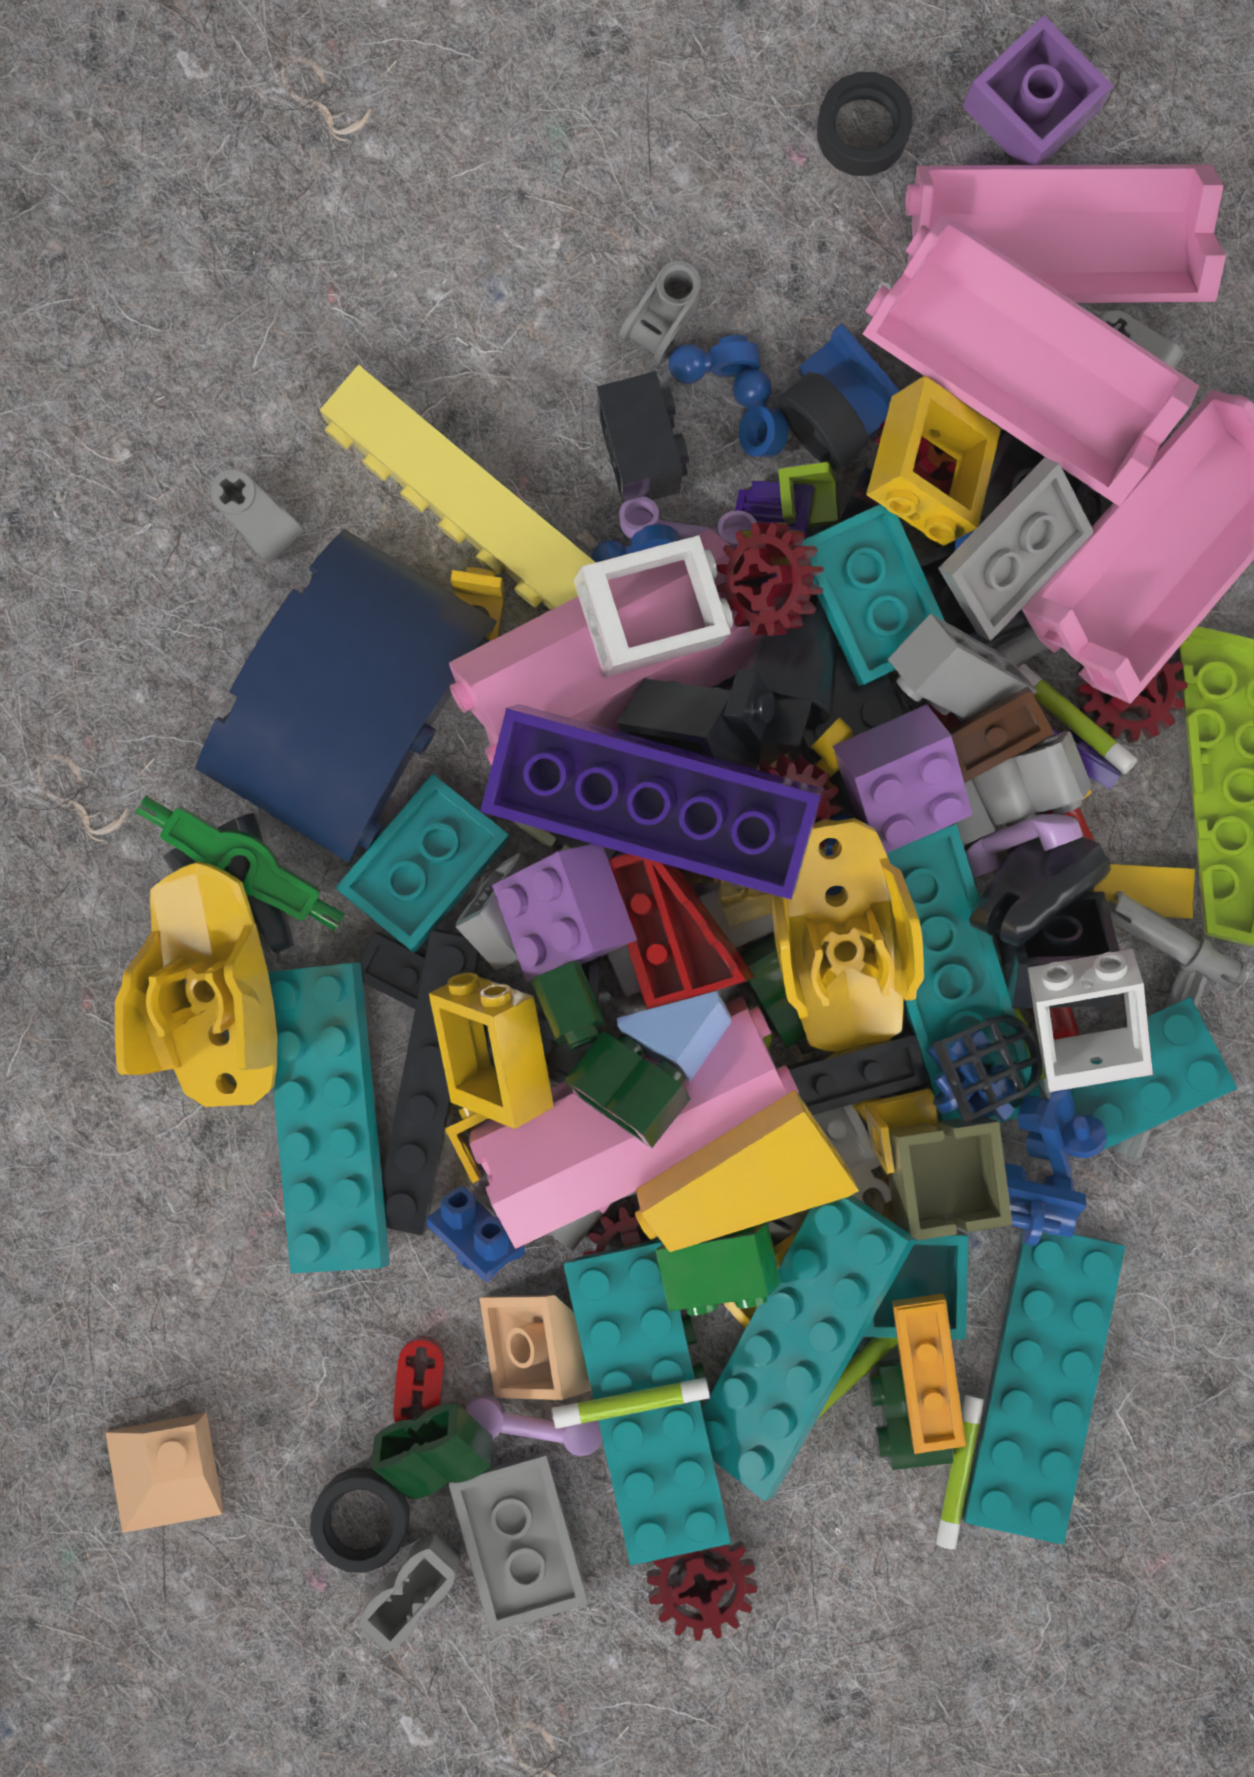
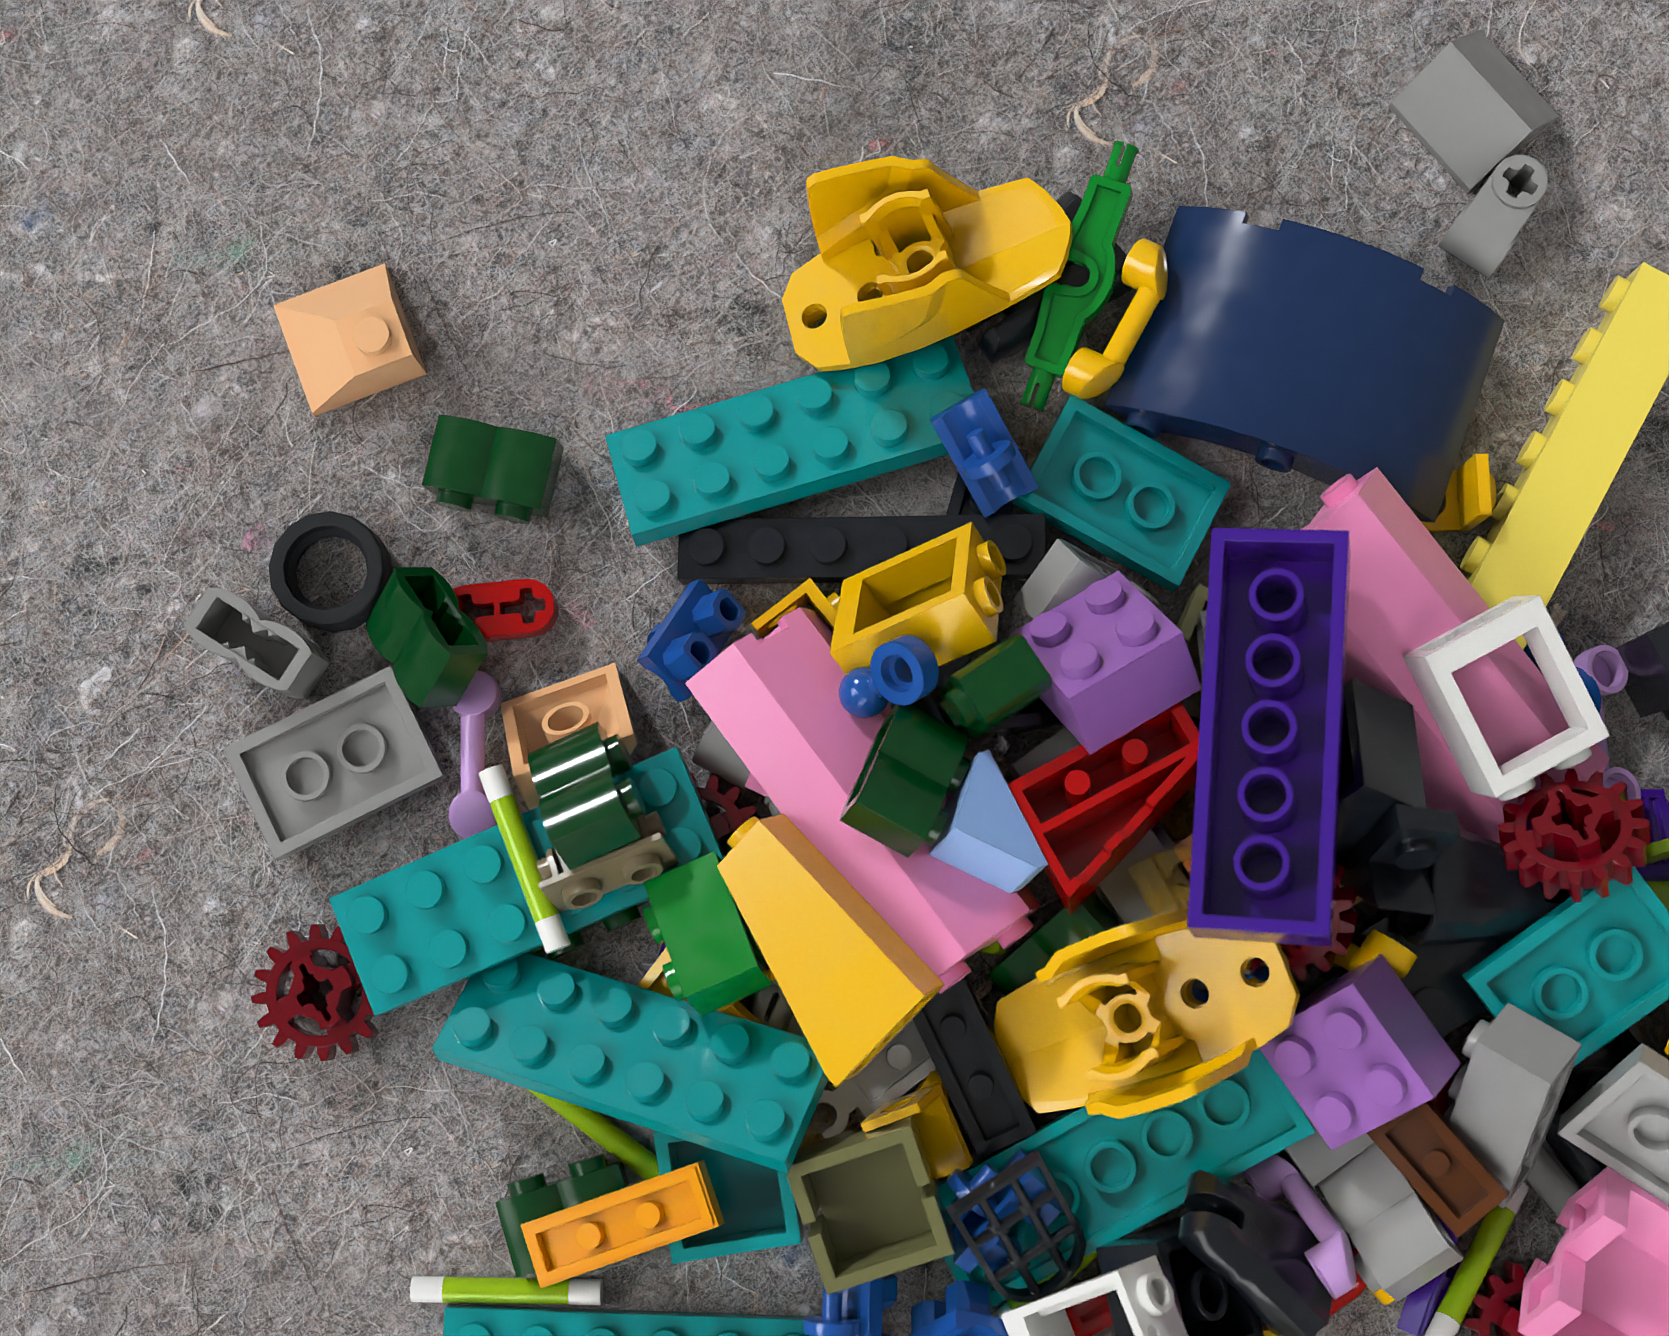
camera: 90 degrees right, 5 degrees down
none -> dark green brick [422,414,564,524]
none -> dark green brick [528,722,646,870]
none -> dark tan hinge [537,811,680,912]
none -> blue plate [839,635,939,718]
none -> blue hips [929,388,1039,518]
none -> yellow bar [1062,238,1168,400]
none -> light grey slope [1388,30,1560,194]

